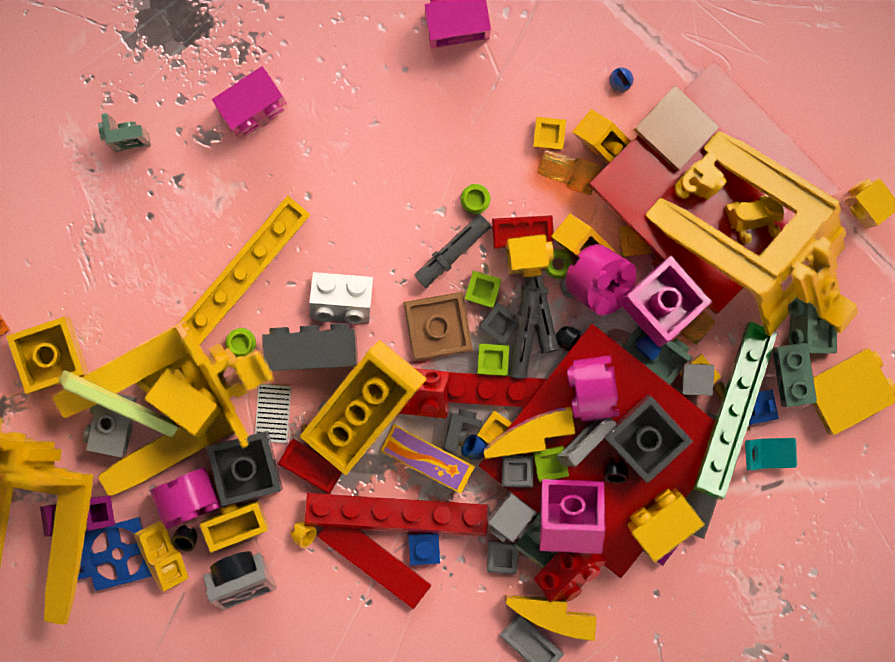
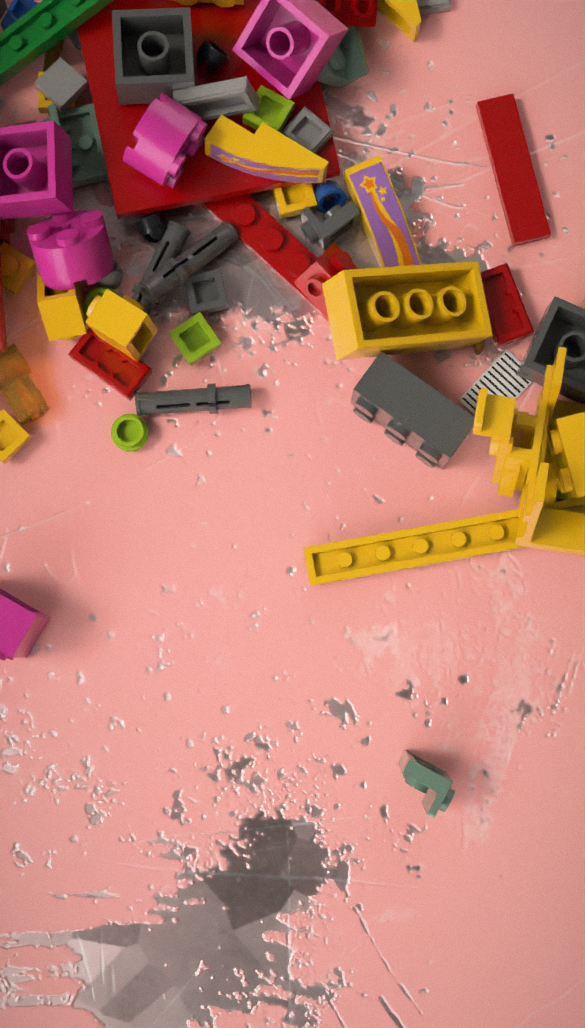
camera: 145 degrees left, 5 degrees down
dark pink brick [211,66,287,136] -> none
lime plate [226,328,256,358] -> none
yellow hinge [290,521,317,548] -> none
red plate [305,493,488,537] -> none
white bracket [309,272,373,324] -> none
medium nougat tile [403,291,473,361] -> none
blue plate [408,533,440,565] -> none
lime plate [477,344,509,376] -> none
light grey brick [487,491,535,542] -> none
light grey tile [487,541,518,574] -> none
blue hinge [635,335,661,362] -> none

